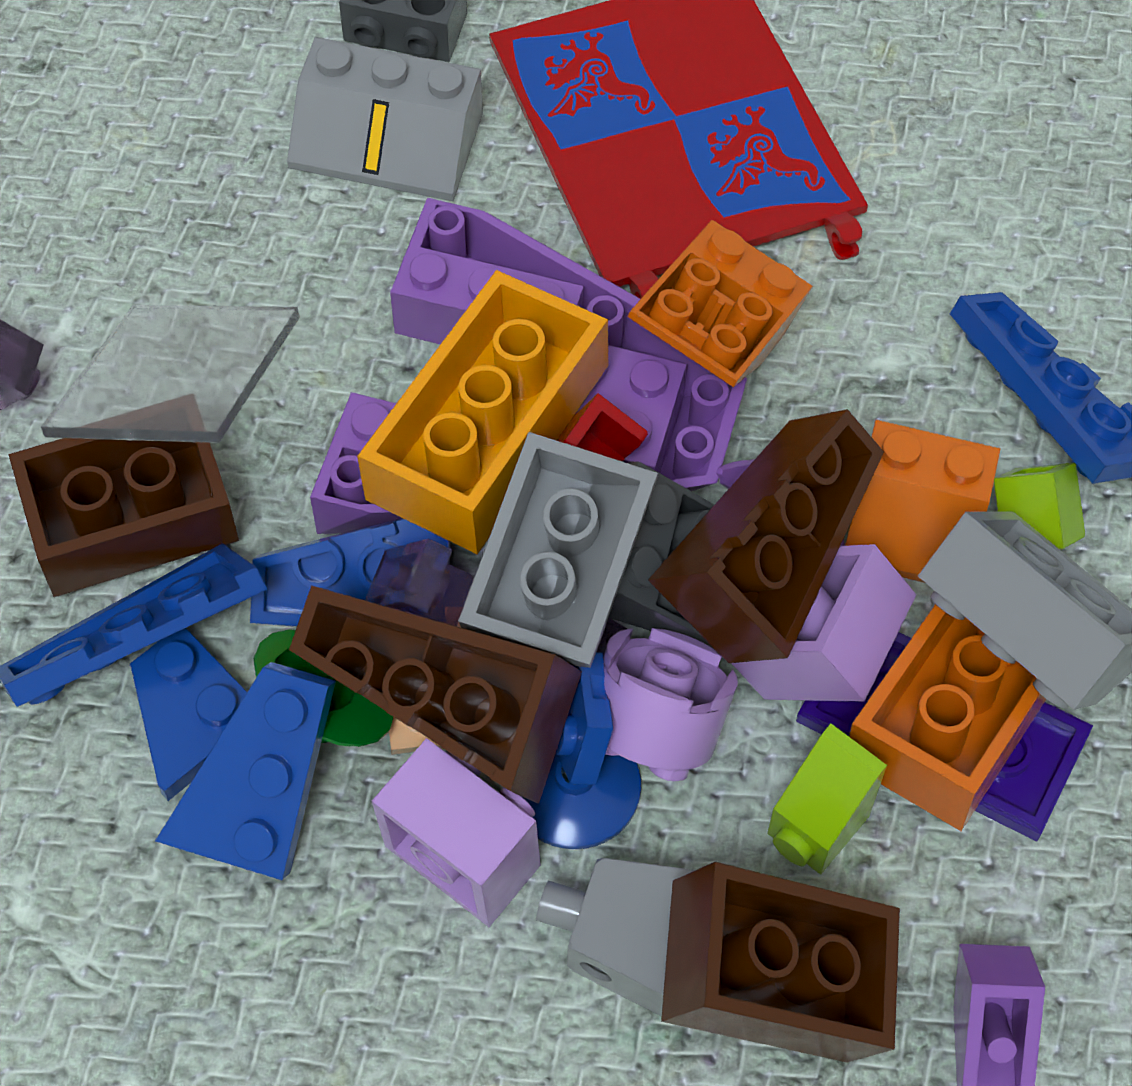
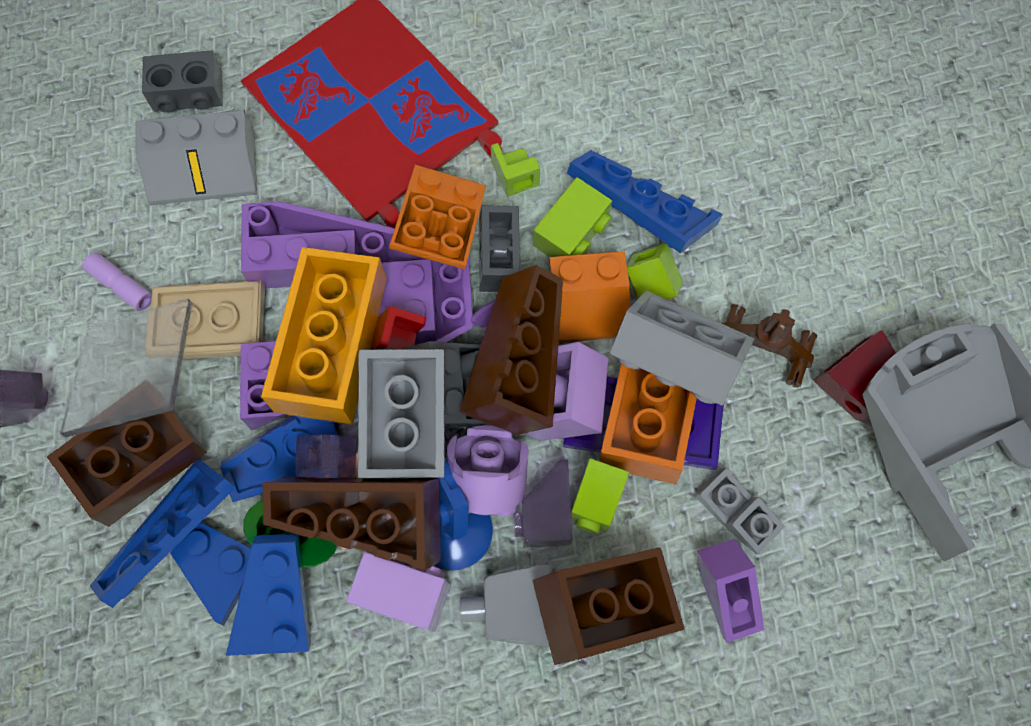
camera: 20 degrees left, 10 degrees up
none -> lavender piece [82,252,152,312]
none -> tan tile [147,280,265,361]
none -> dark grey brick [479,205,520,292]
none -> lime panel [491,143,540,197]
none -> clear purple slope [514,459,573,548]
none -> lime brick [533,177,613,257]
none -> light grey slope [695,468,785,554]

